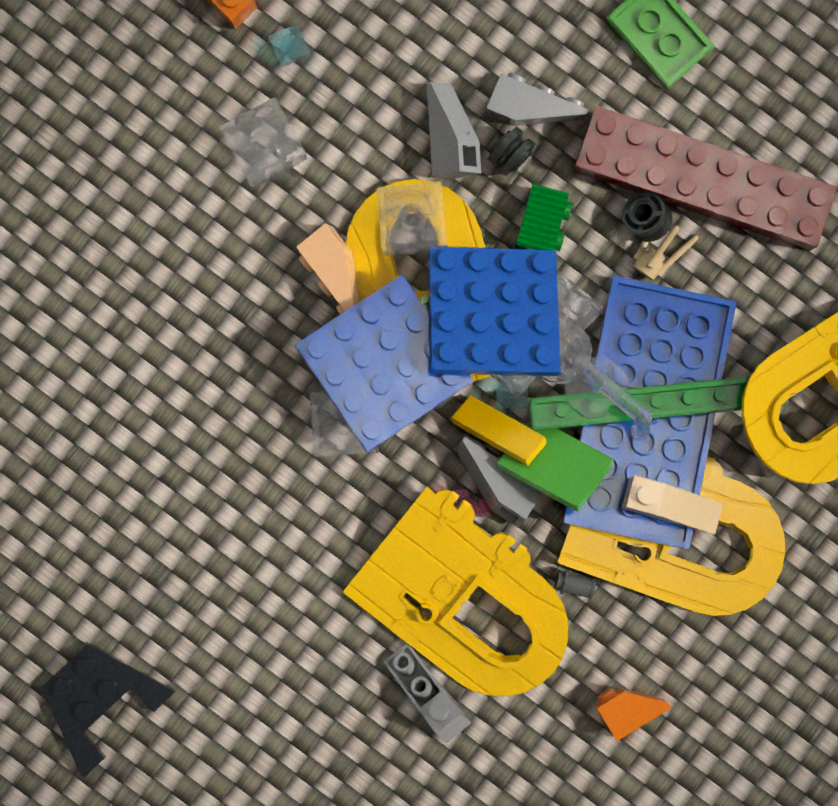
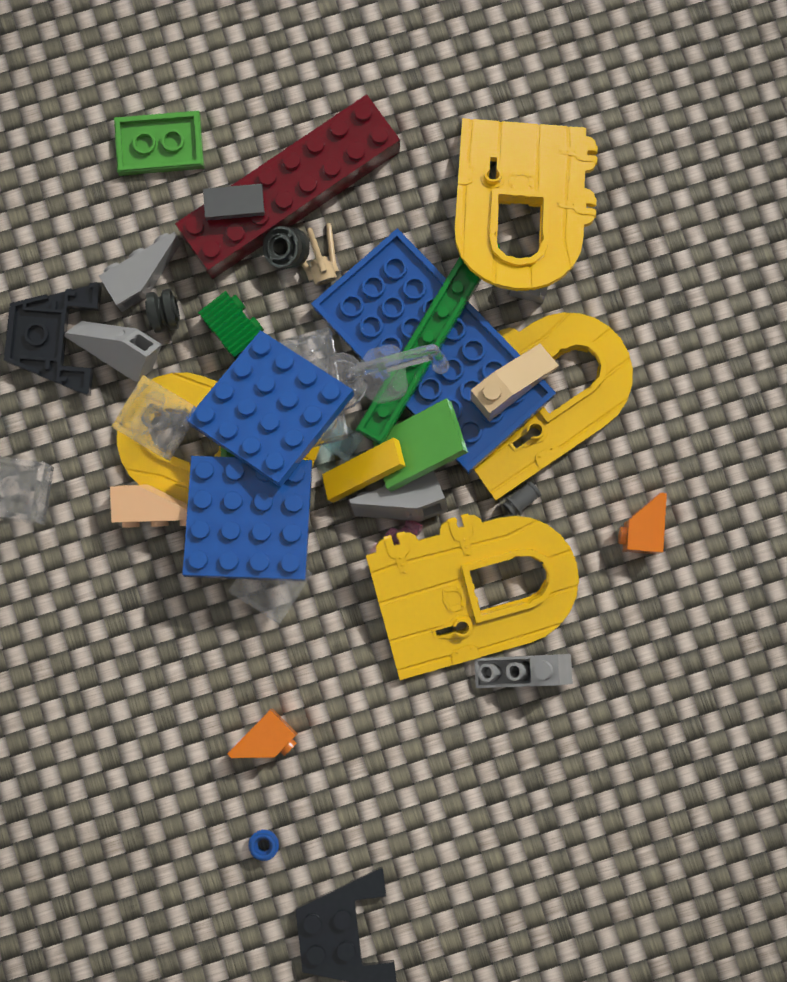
camera: 50 degrees left, 5 degrees down
none -> black wing [4,282,102,396]
none -> dark grey tile [203,184,265,221]
none -> orange slope [227,709,298,758]
none -> blue plate [248,829,279,861]

